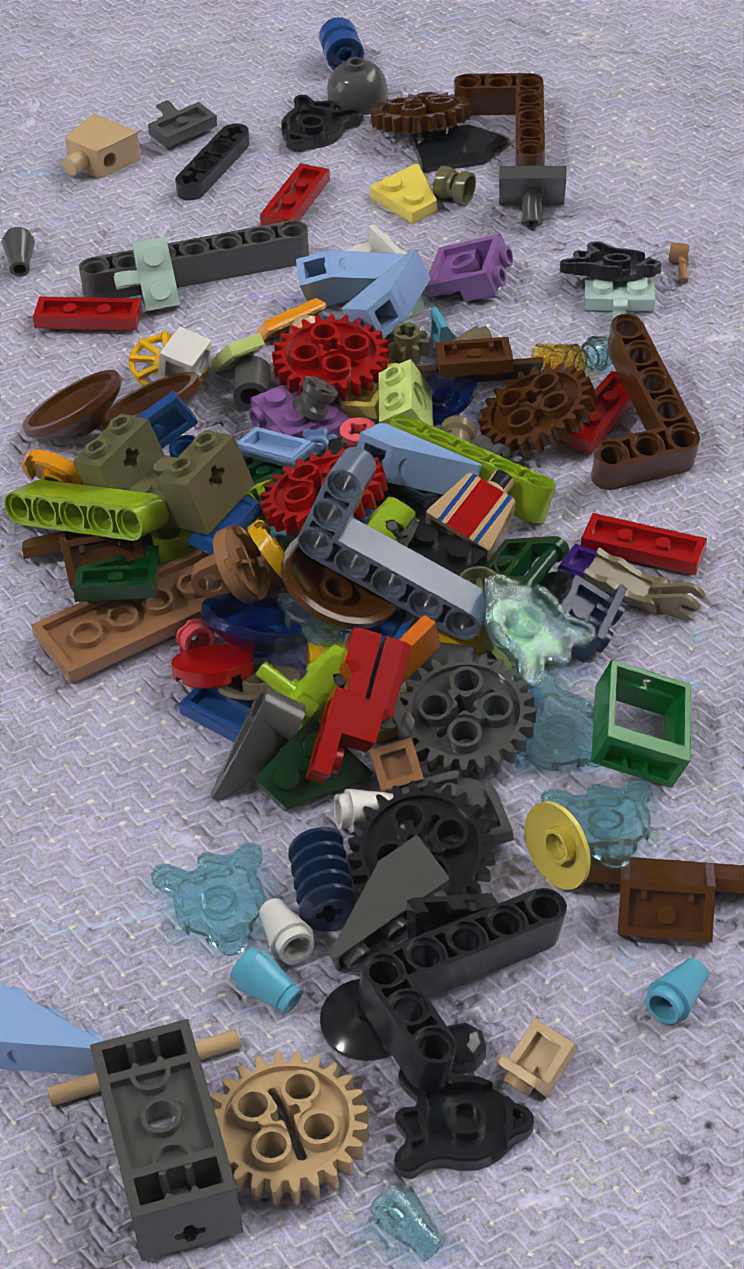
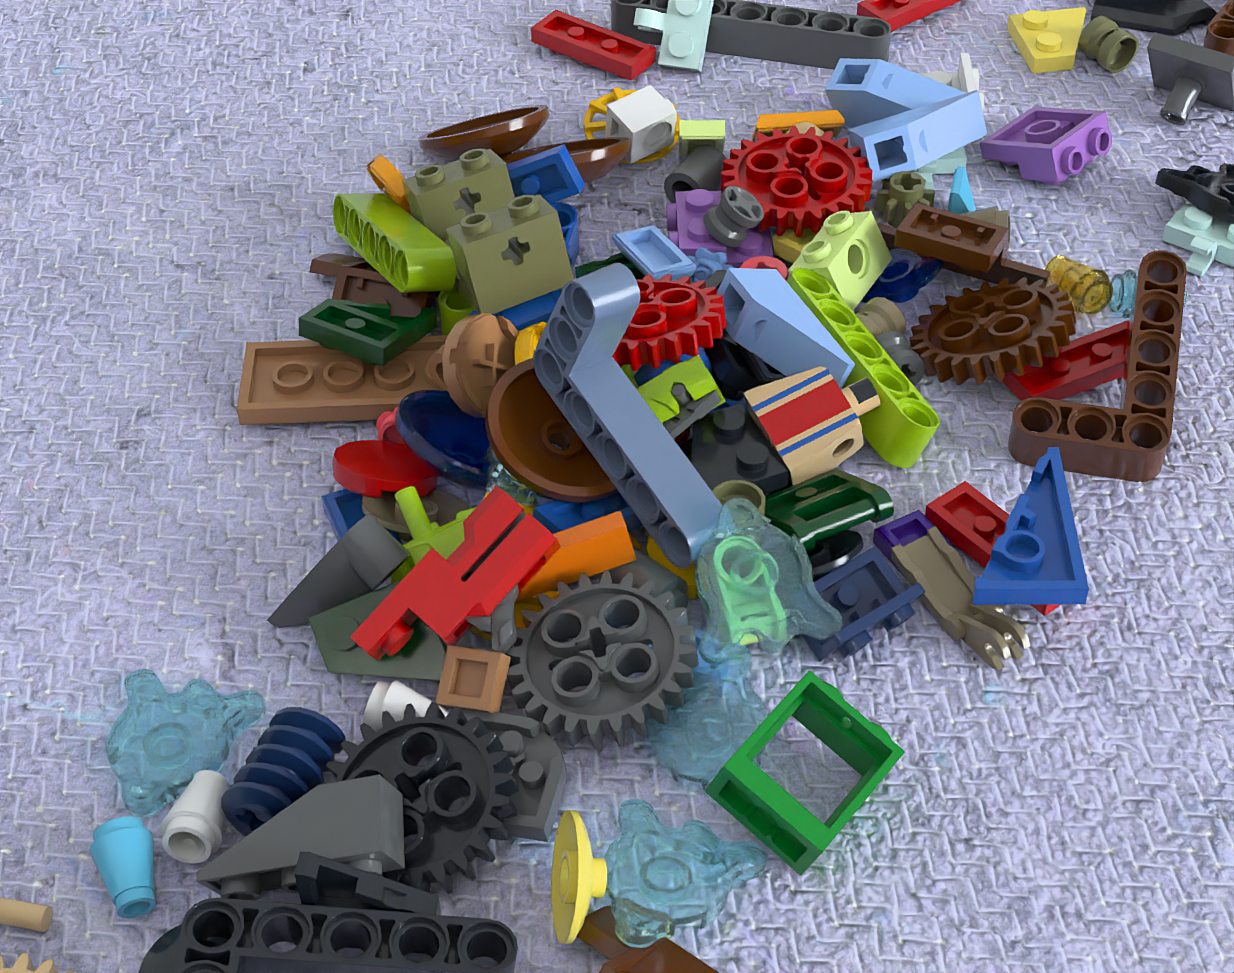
camera: 30 degrees right, 0 degrees up
none -> blue wing [972,447,1089,605]

